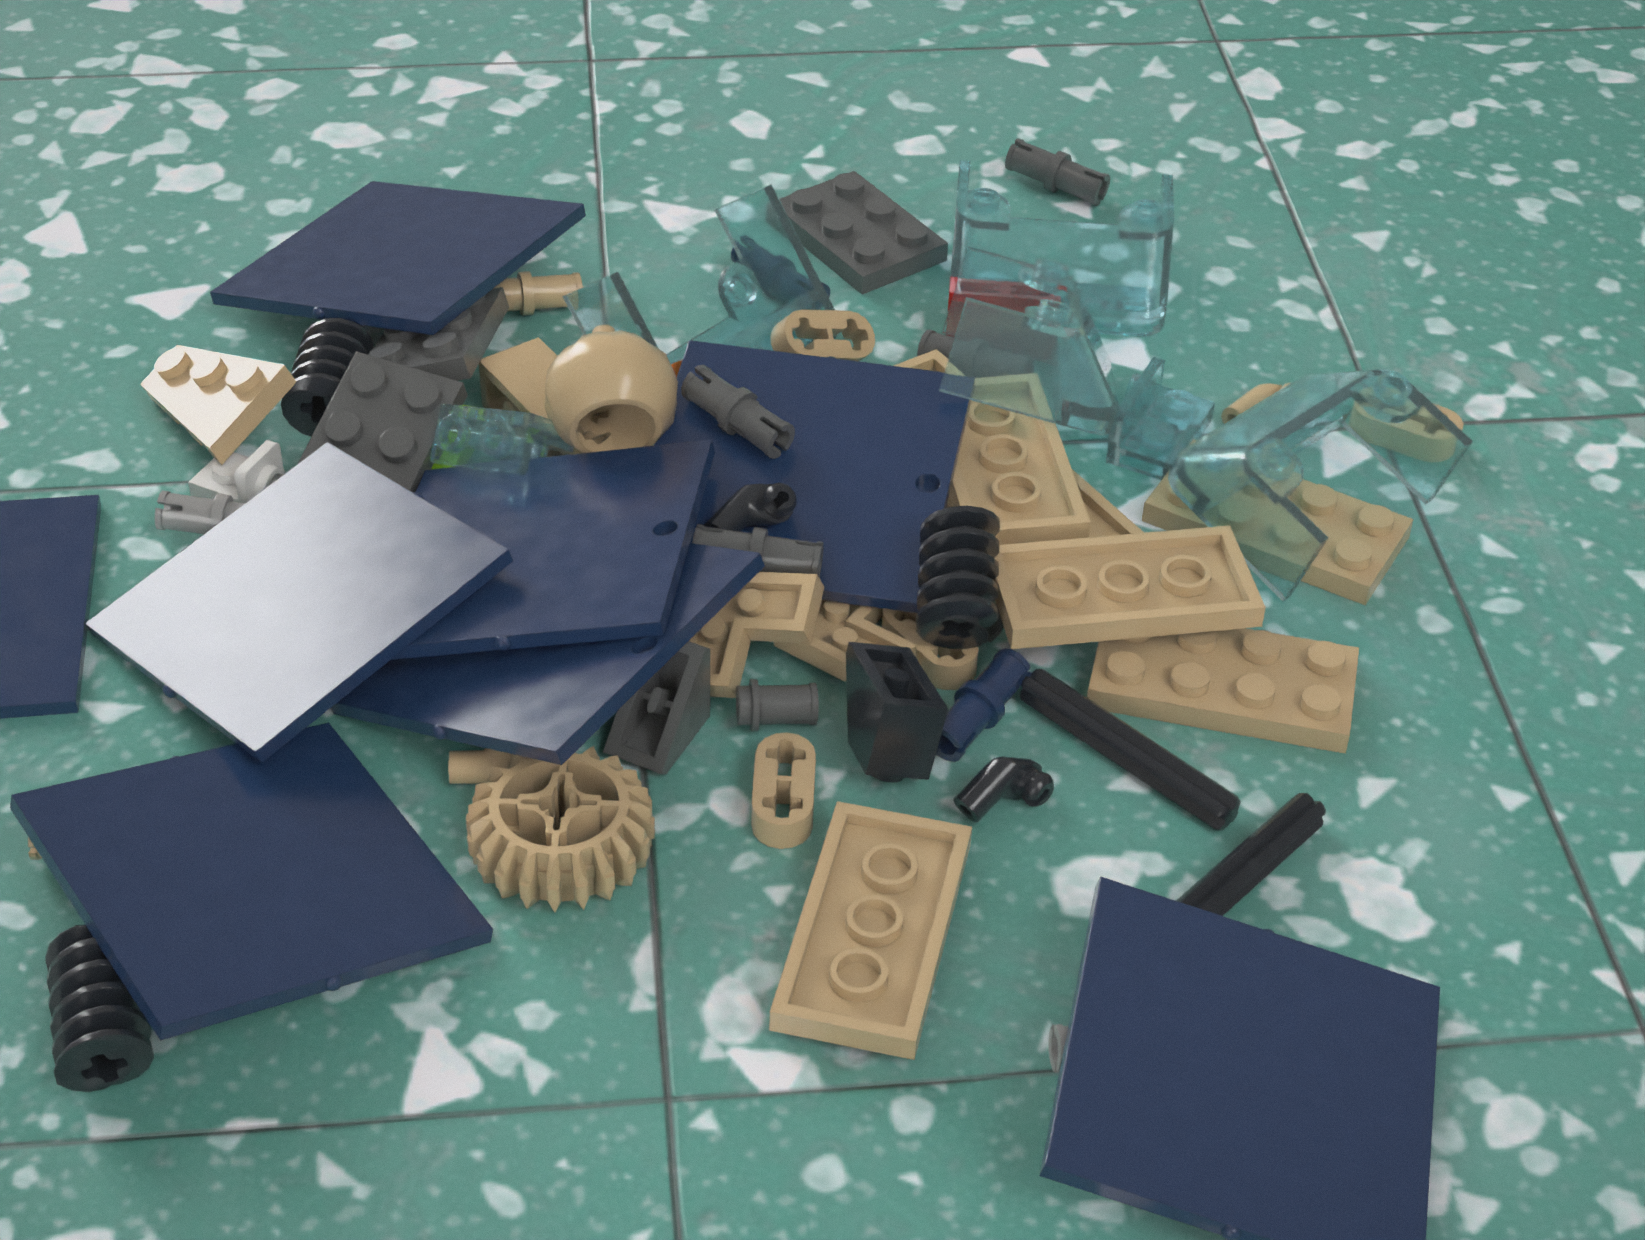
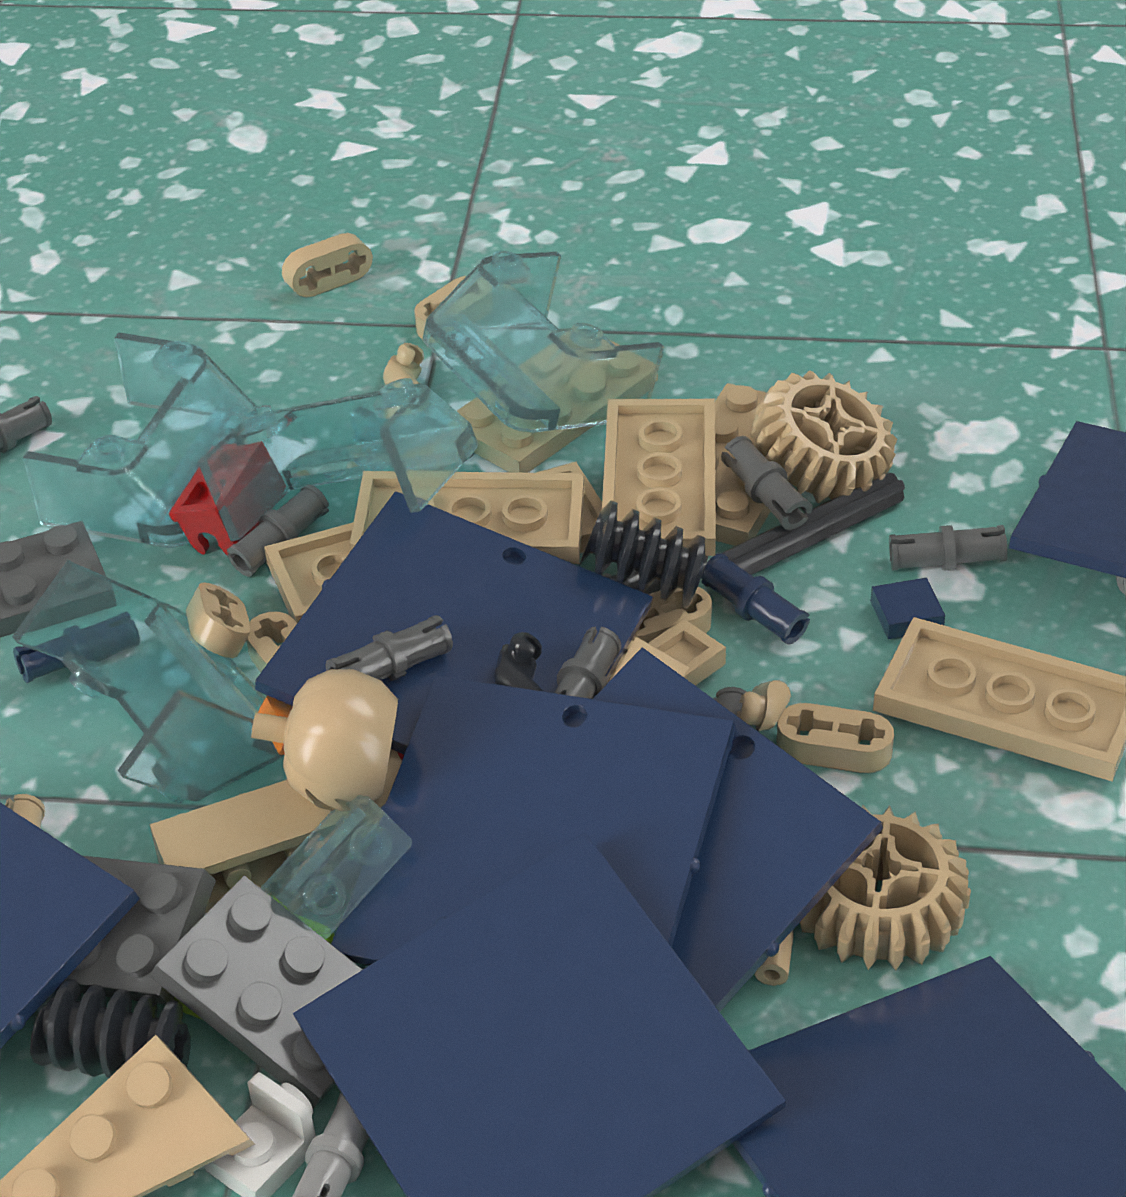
camera: 75 degrees left, 0 degrees up
black slope [846,642,948,782] -> none
black arm [953,756,1054,822] -> none
black axle [1176,793,1326,916] -> none
none -> tan beam [282,233,373,298]
none -> dark grey pin [721,436,812,530]
none -> tan arm [737,680,791,731]
none -> tan gear [751,370,898,503]
none -> dark blue tile [870,577,945,639]
none -> dark grey pin [889,525,1007,571]

